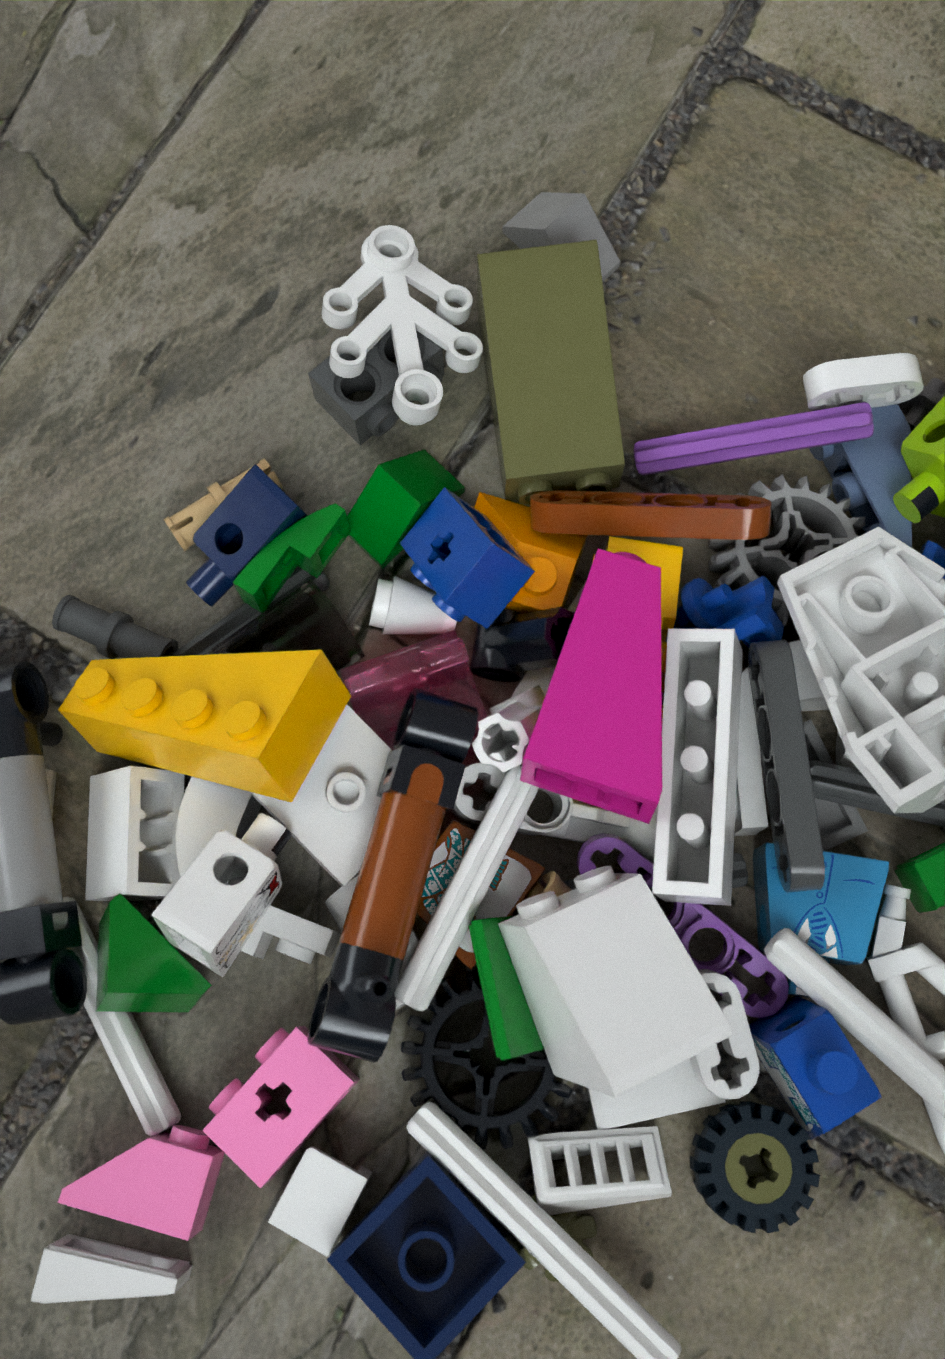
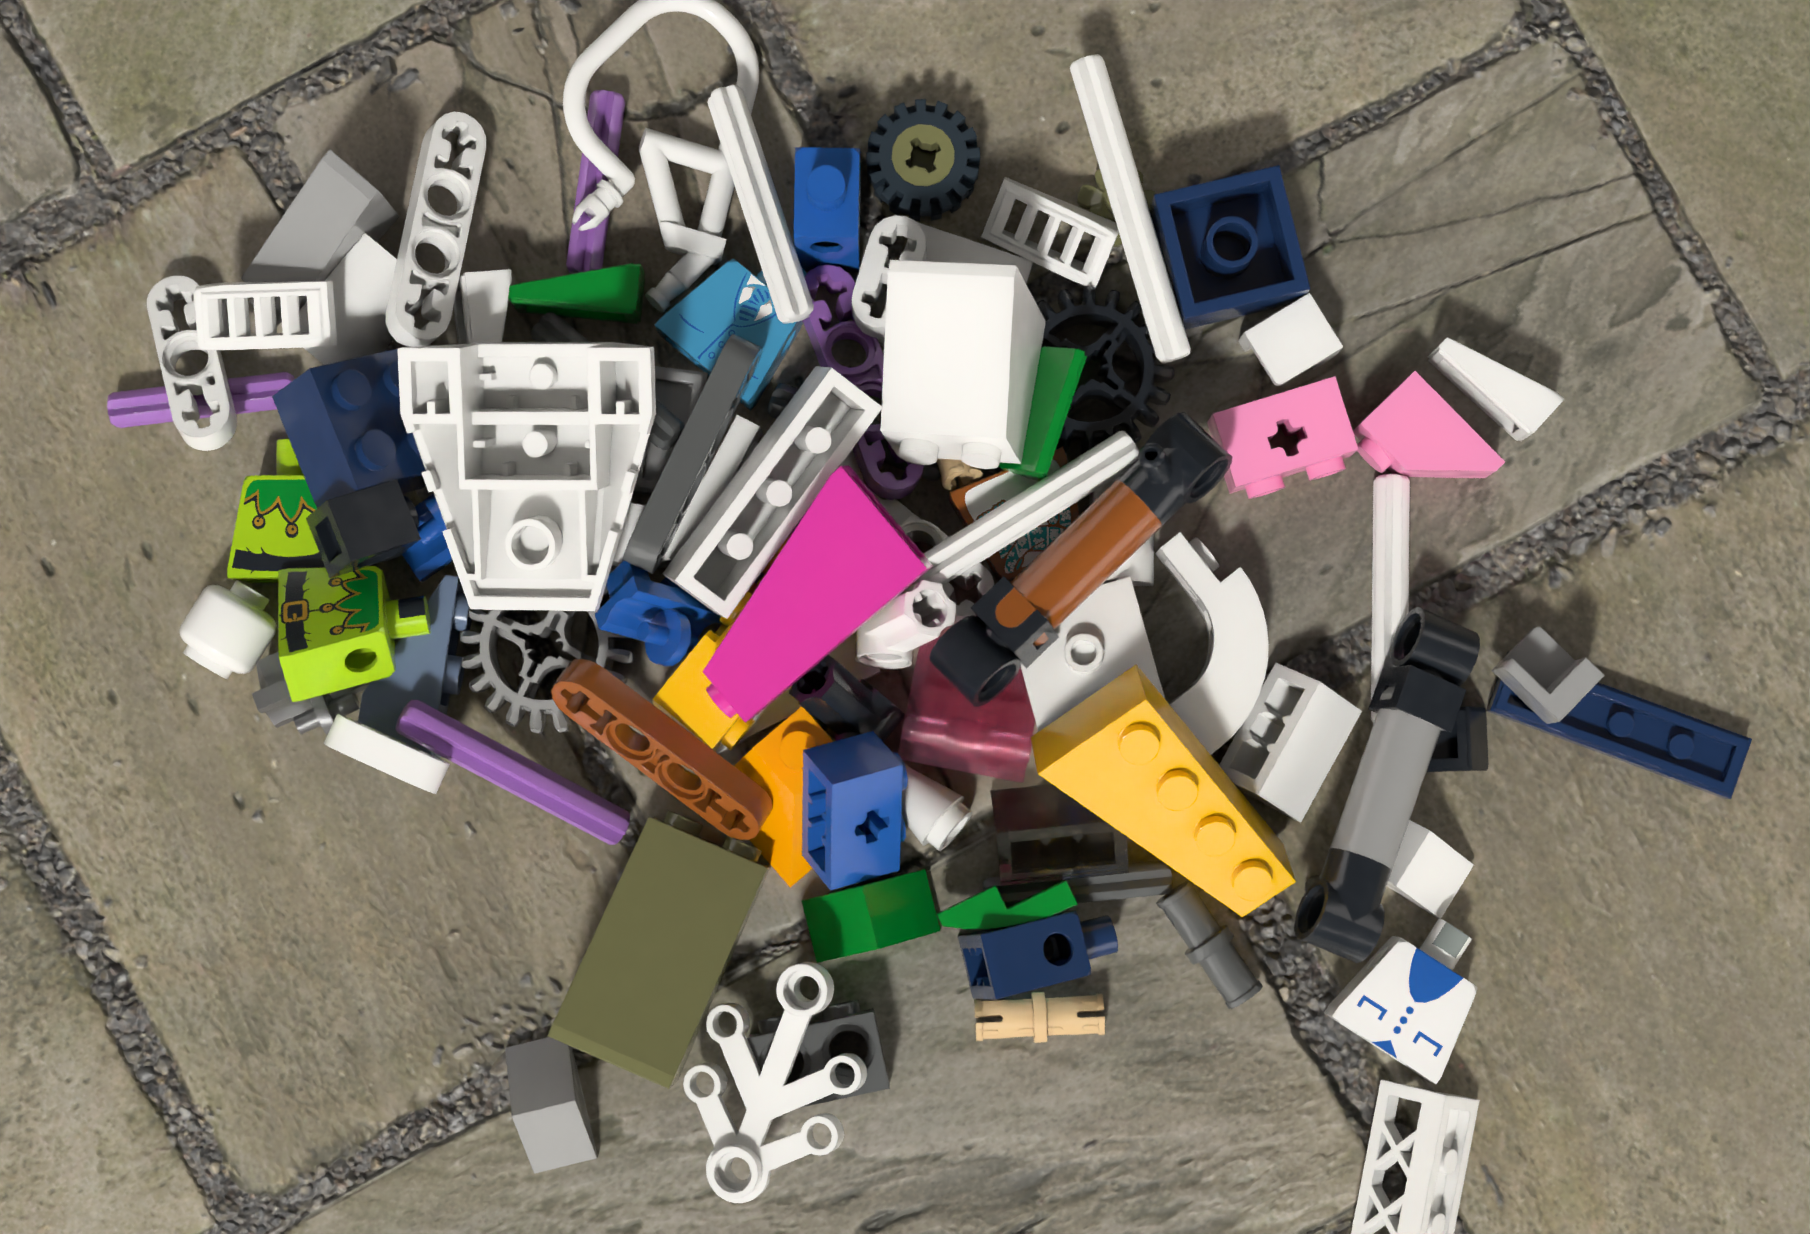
camera: 150 degrees left, 10 degrees up
green slope [96,893,212,1012] -> none
white torso [152,813,292,977] -> none

